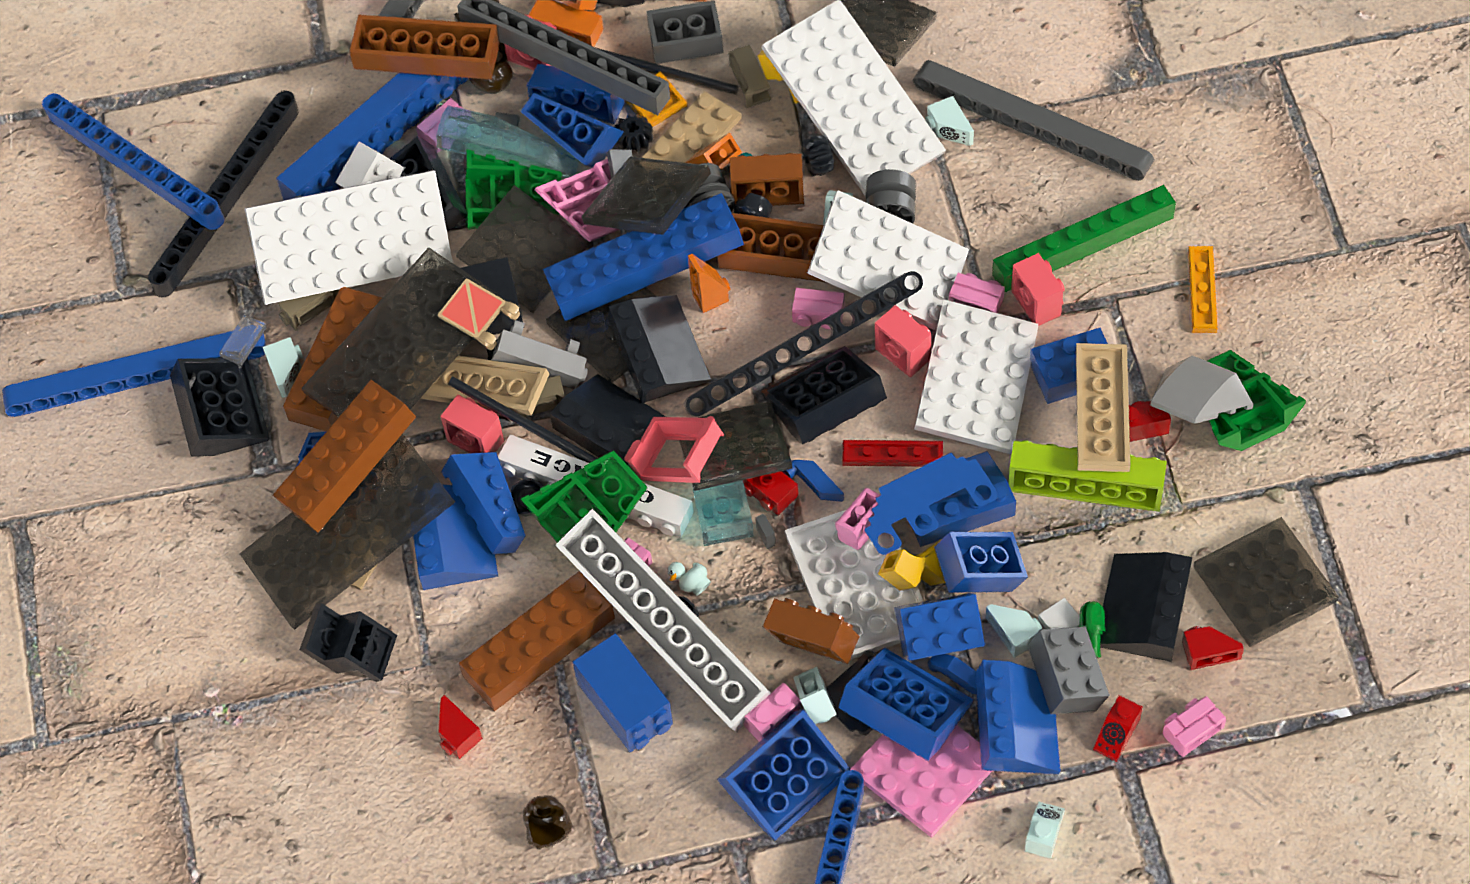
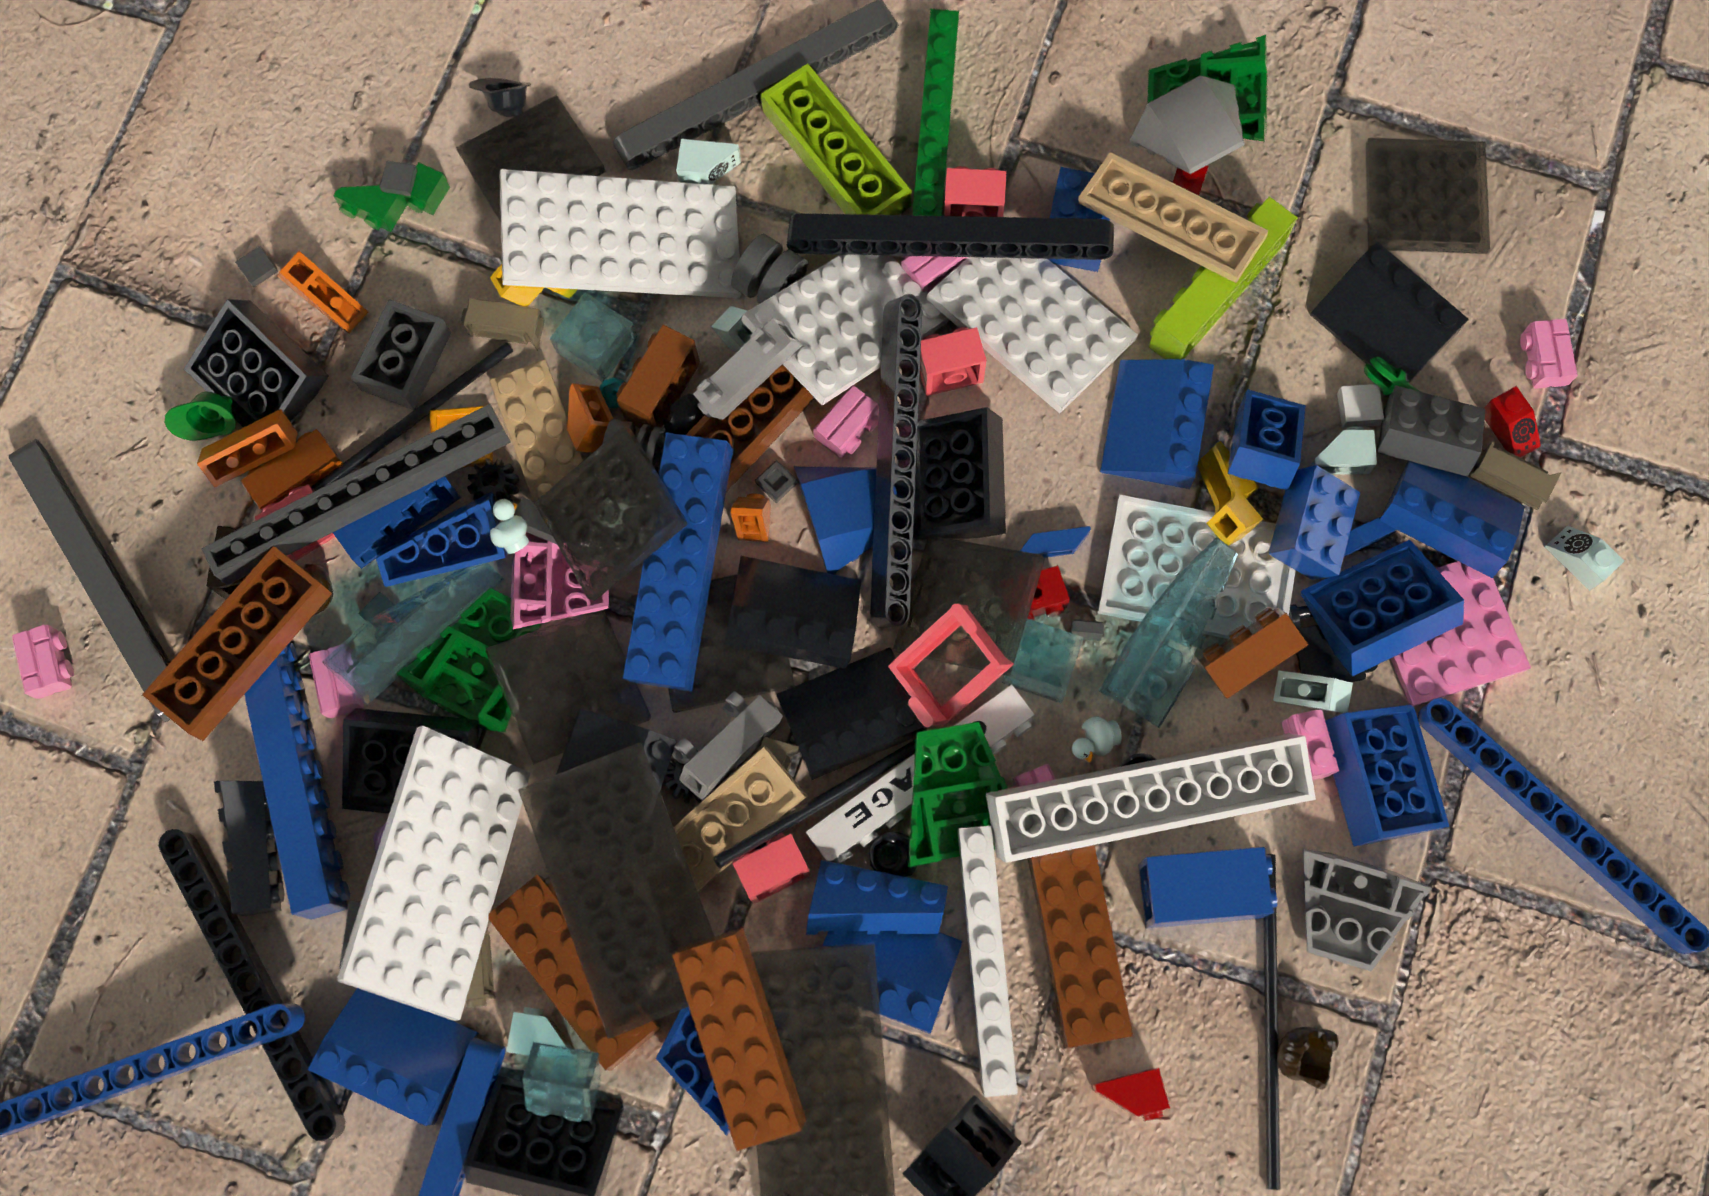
camera: 60 degrees left, 15 degrees up
clear tile [219,315,266,366] -> none
white brick [335,142,404,188] -> none
flag [438,278,520,350] -> none
black gear [801,135,834,176] -> none
bright pink brick [835,488,881,550] -> none
red tile [842,440,943,467] -> none
blue piece [865,453,999,555] -> none
red slope [1182,626,1244,670] -> none
light orange tile [1188,246,1218,333] -> none
none -> black wedge [214,781,285,916]
none -> blue slope [308,988,479,1126]
none -> light aqua animal [490,499,529,554]
none -> clear light blue brick [523,1042,600,1121]
none -> clear light blue brick [550,293,638,382]
none -> light grey brick [693,318,802,419]
none -> dark grey tile [755,460,798,503]
none -> lime brick [761,63,911,215]
none -> black beam [787,213,1114,260]
none -> blue wedge [794,466,897,575]
none -> white brick [957,826,1018,1097]
none -> clear light blue wedge [1099,538,1238,728]
none -> black piece [1263,854,1280,1190]
none -> light grey wedge [1303,849,1432,971]
none -> dark tan window [1470,442,1562,510]

